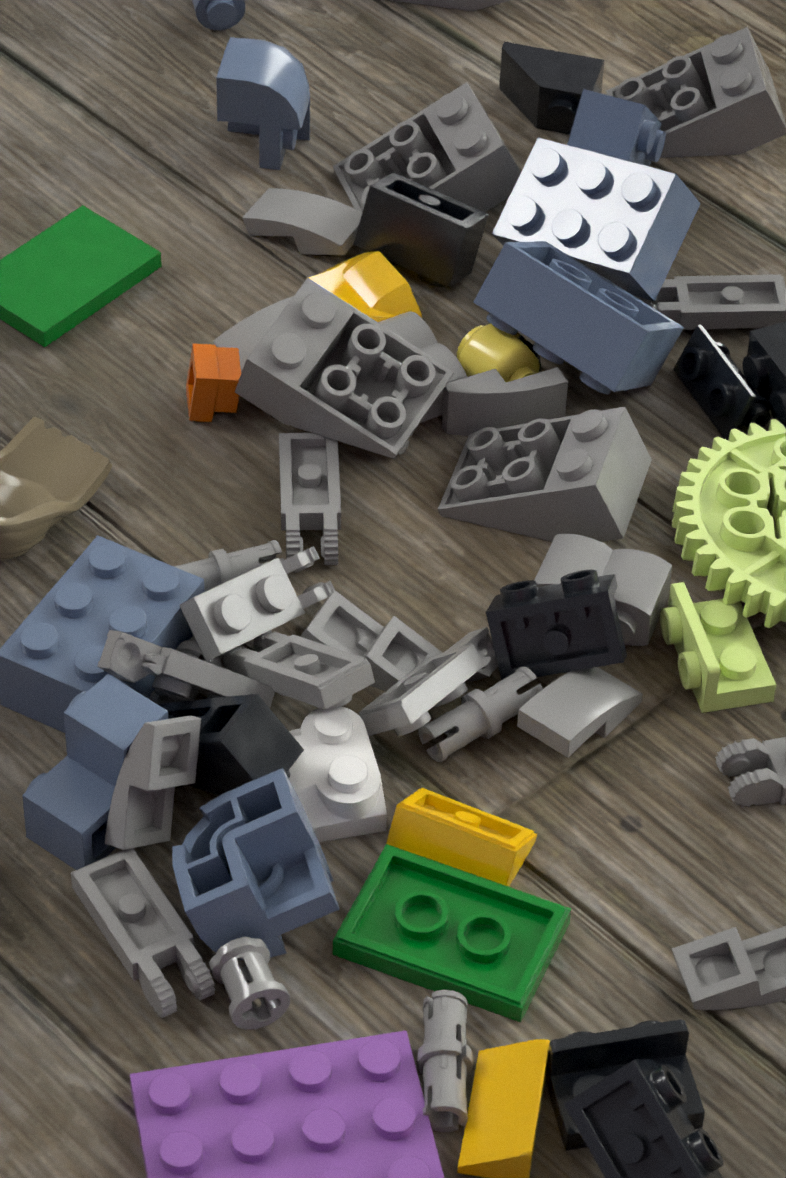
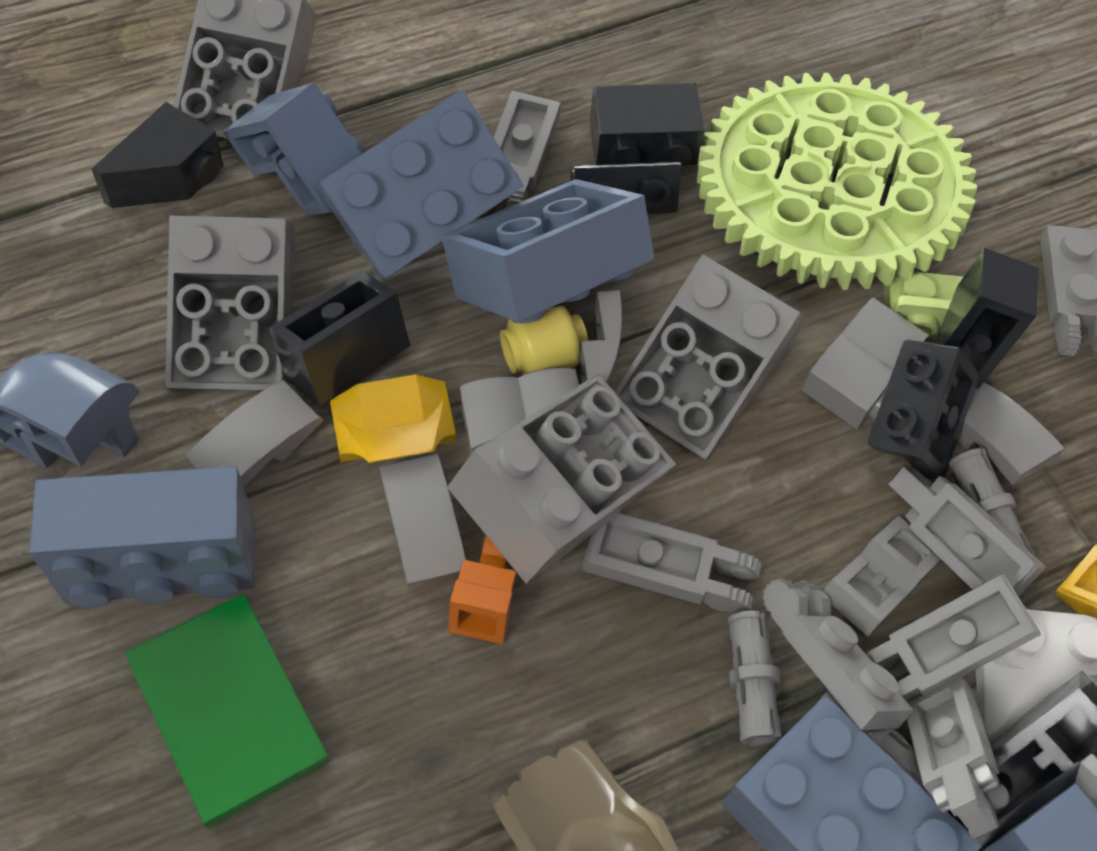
camera: 75 degrees left, 15 degrees up
none -> sand blue brick [29,466,255,608]
none -> black slope [934,248,1039,388]

